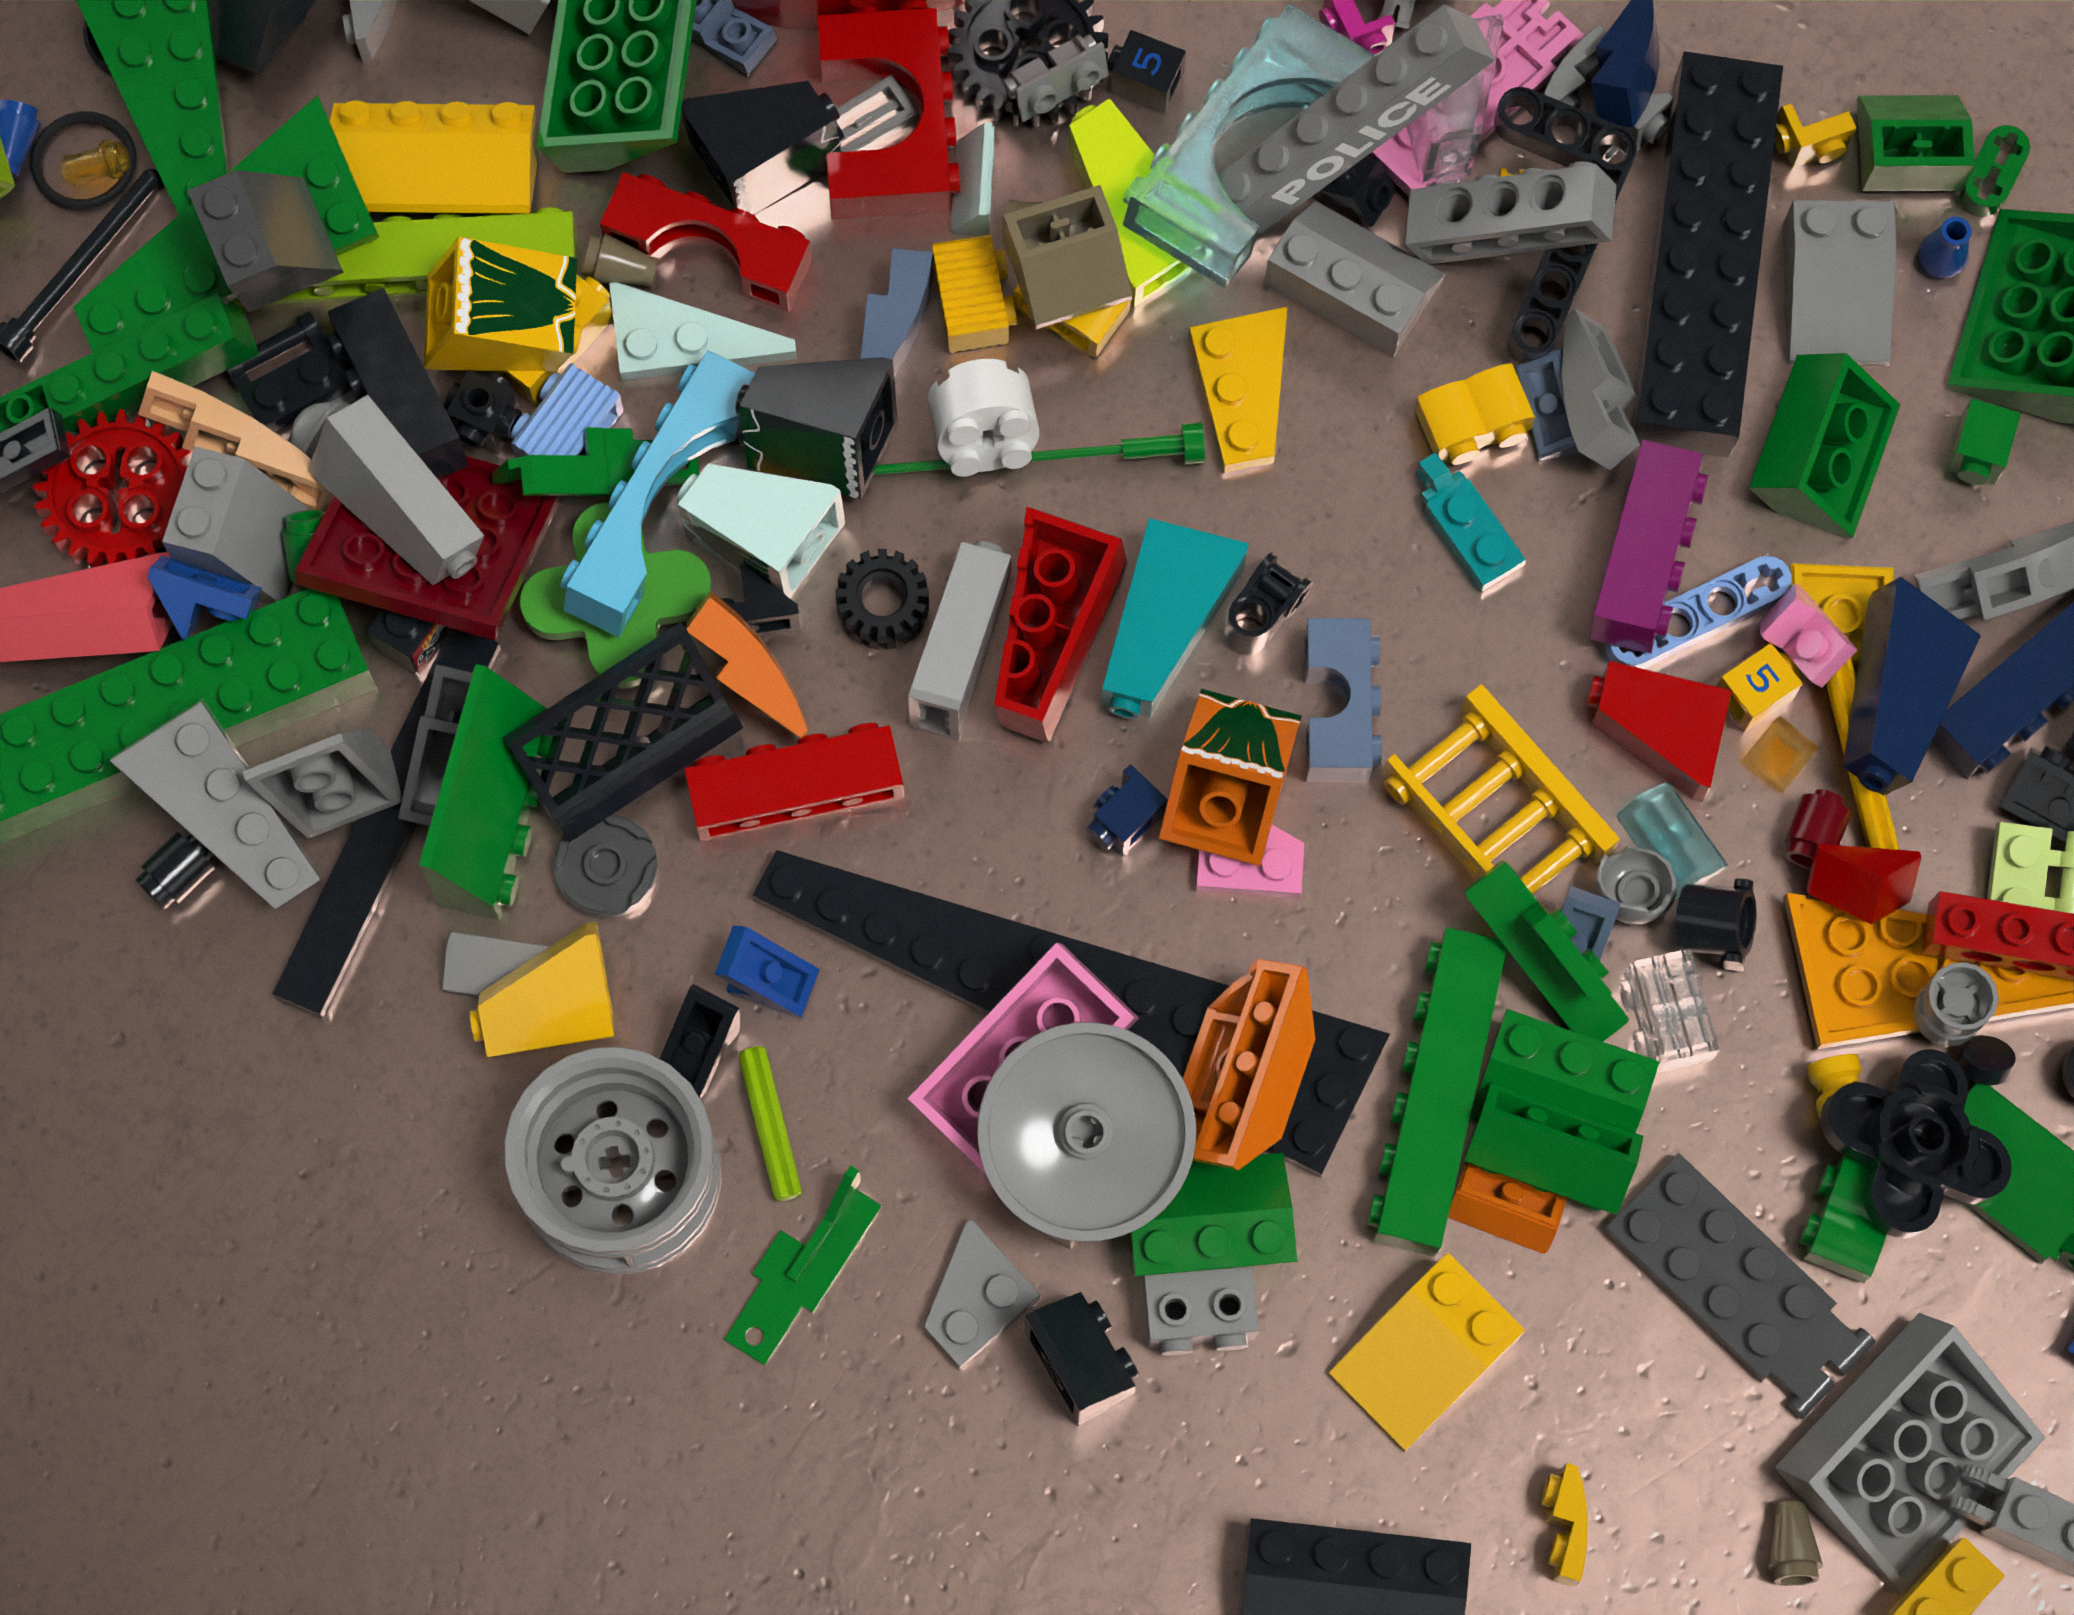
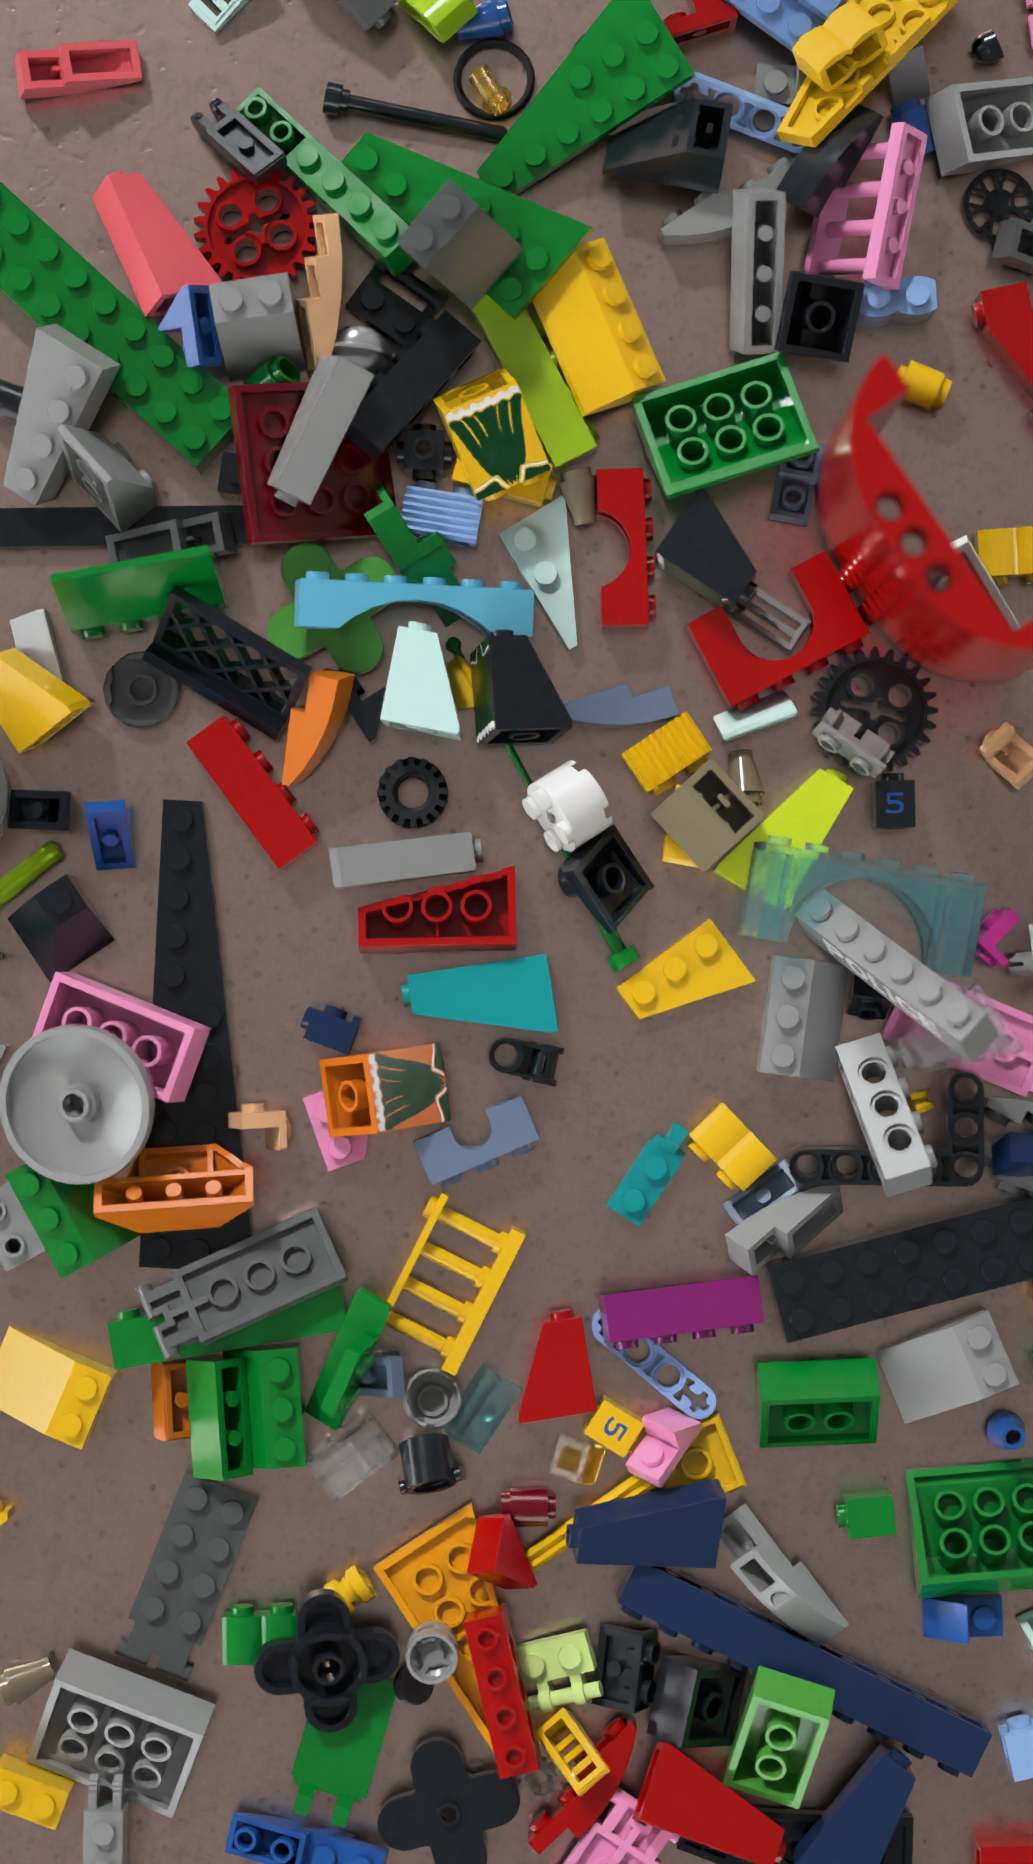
camera: 65 degrees right, 15 degrees up
none -> black slope [7,874,116,983]
none -> dark grey hinge [136,1207,348,1361]
none -> light nougat bracket [228,1103,291,1150]
none -> black slope [558,824,654,934]

